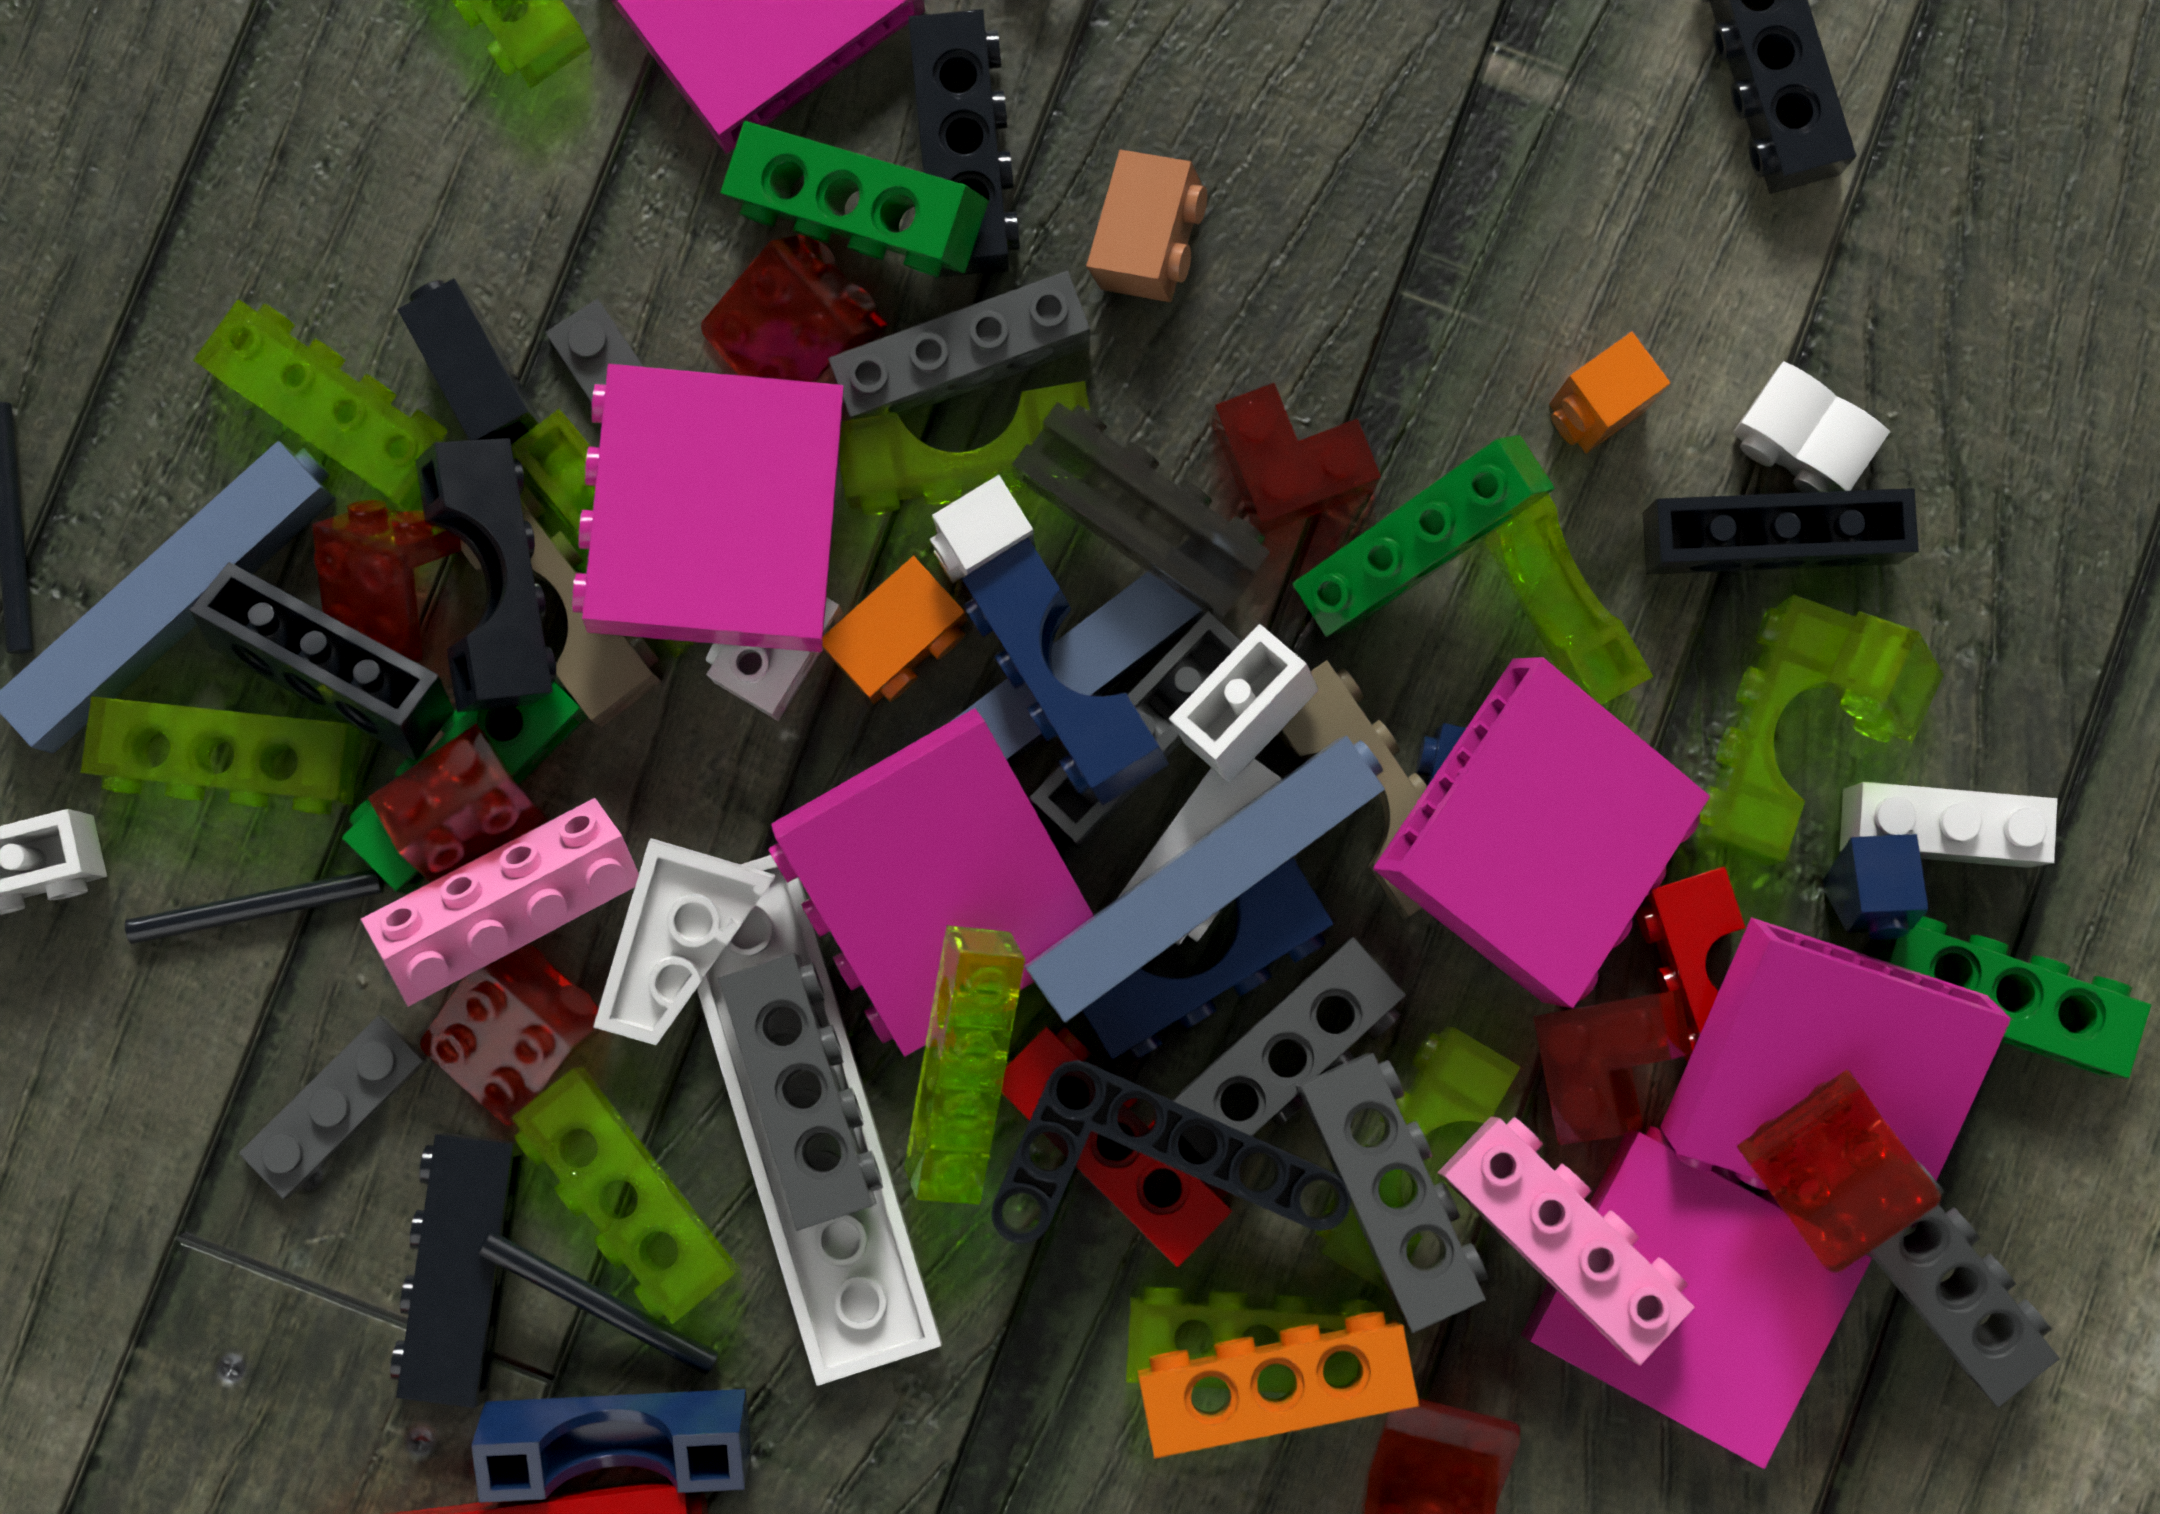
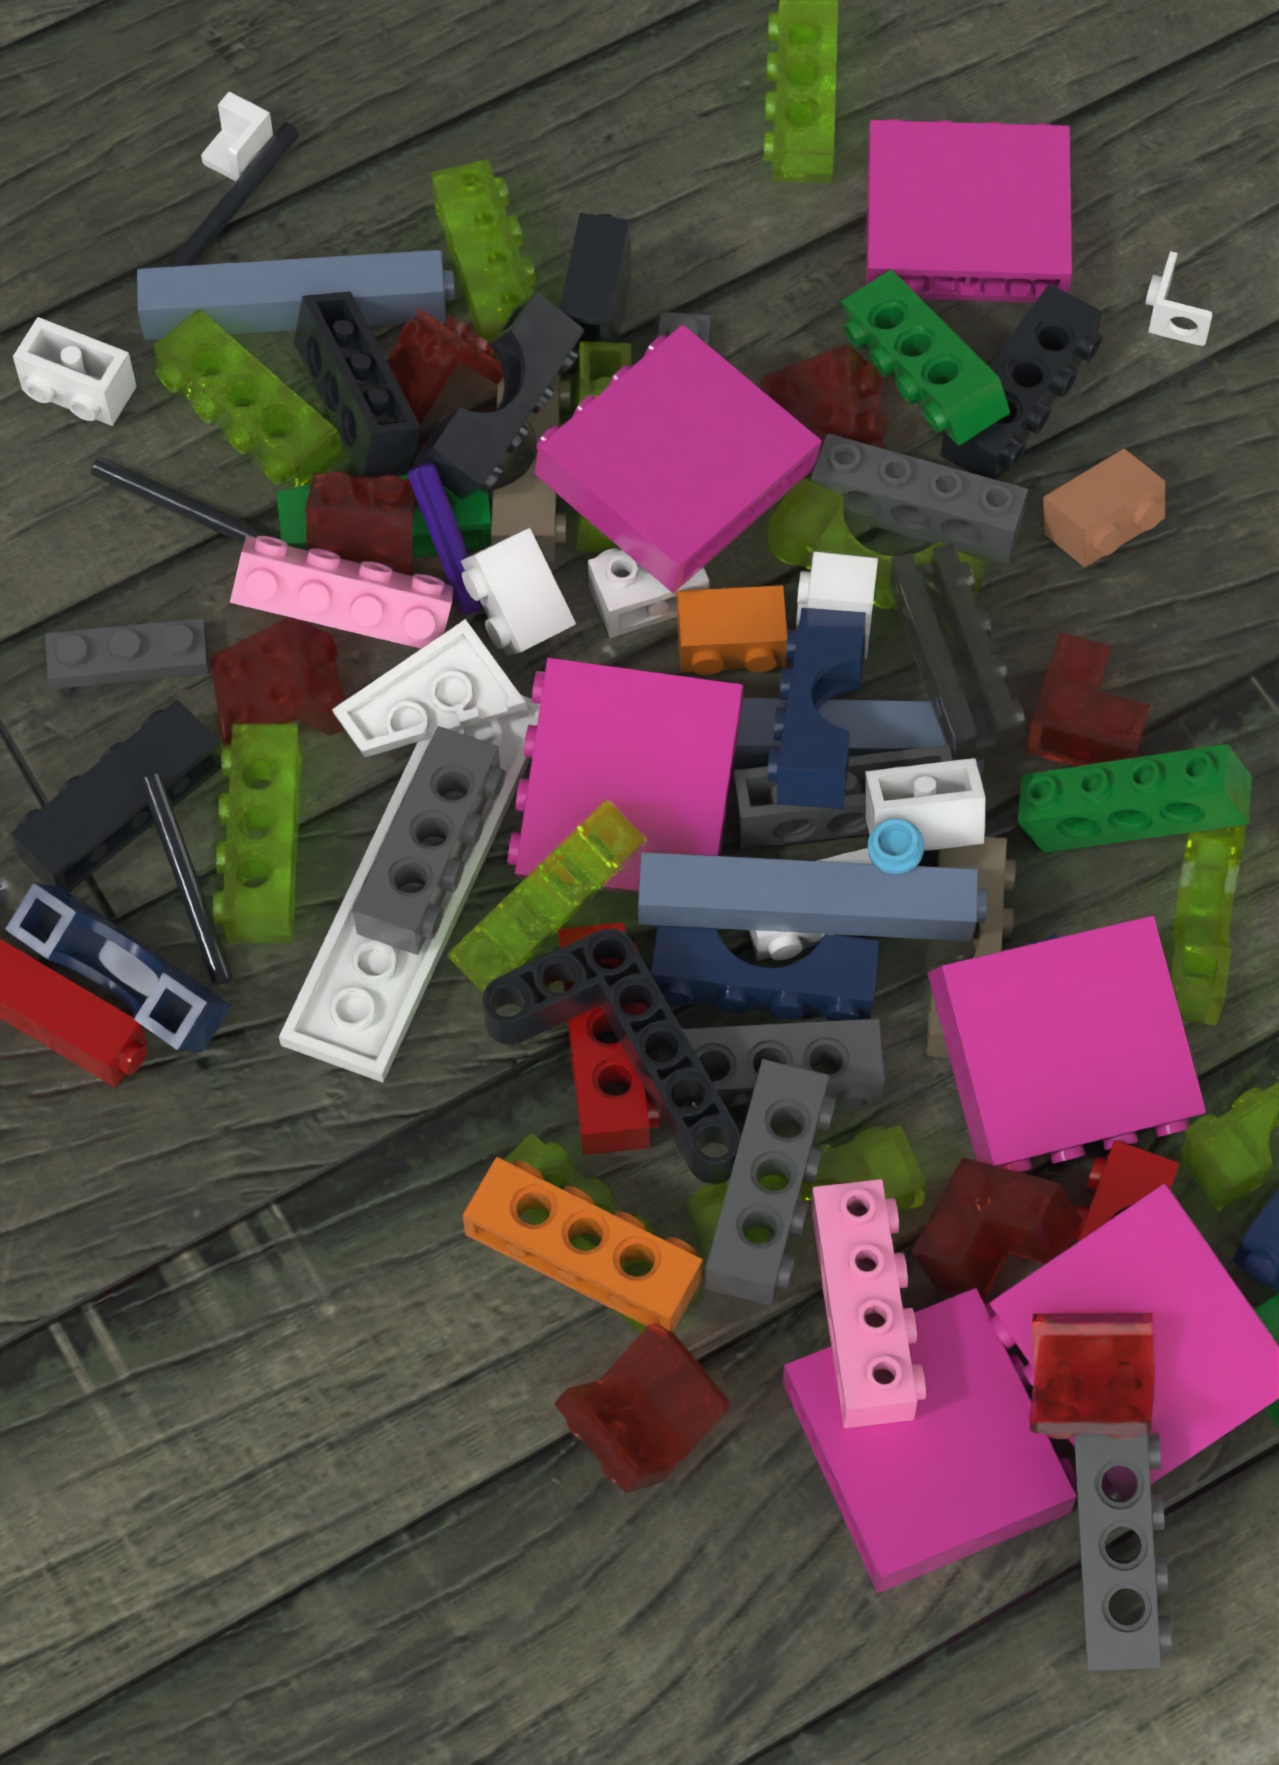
camera: 40 degrees right, 20 degrees down
none -> dark purple axle [408,462,483,615]
none -> white brick [461,528,576,656]
none -> medium azure plate [868,819,924,874]

